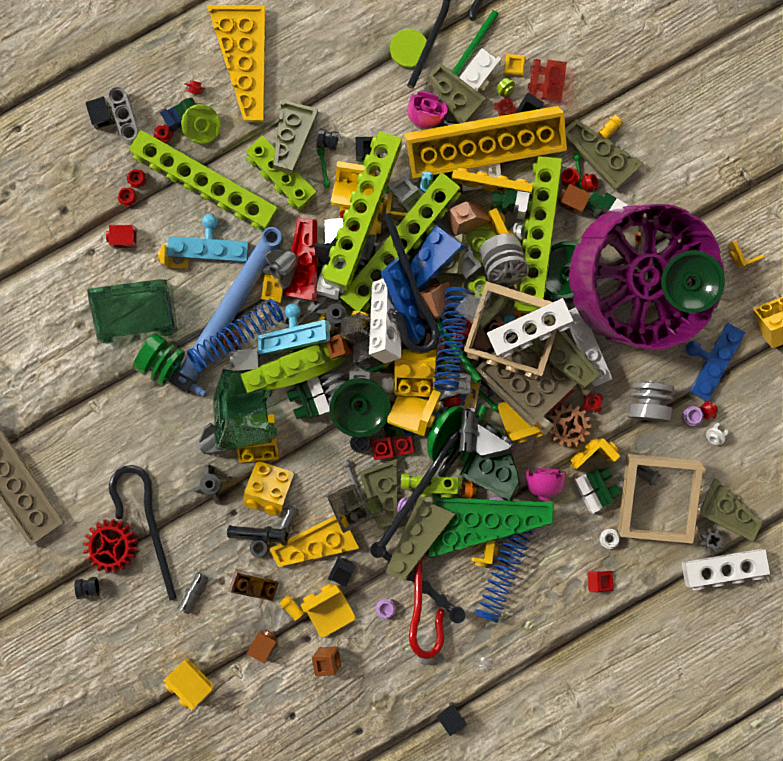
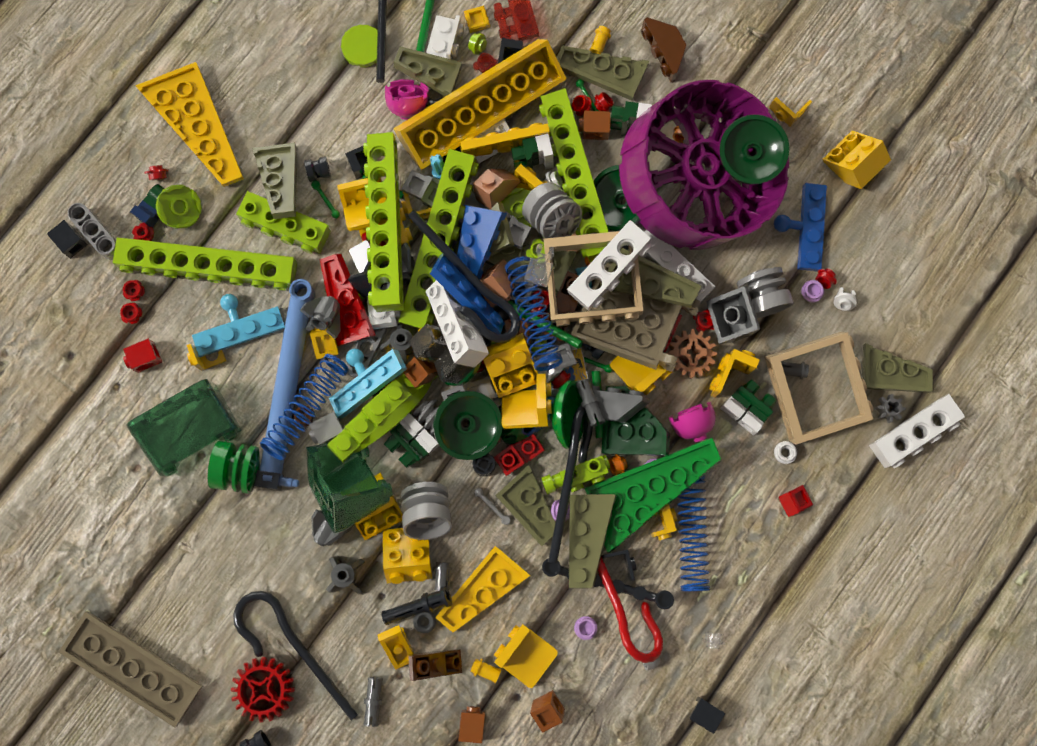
camera: 25 degrees left, 5 degrees down
clear smoke brick [327,484,386,533] -> none
black panel [327,556,356,586] -> none
none -> yellow slope [377,625,414,670]
none -> light grey wheel [400,482,452,540]
none -> black bracket [601,550,637,581]
none -> reddish brown slope [641,17,686,82]
none -> dark grey slope [706,286,760,344]

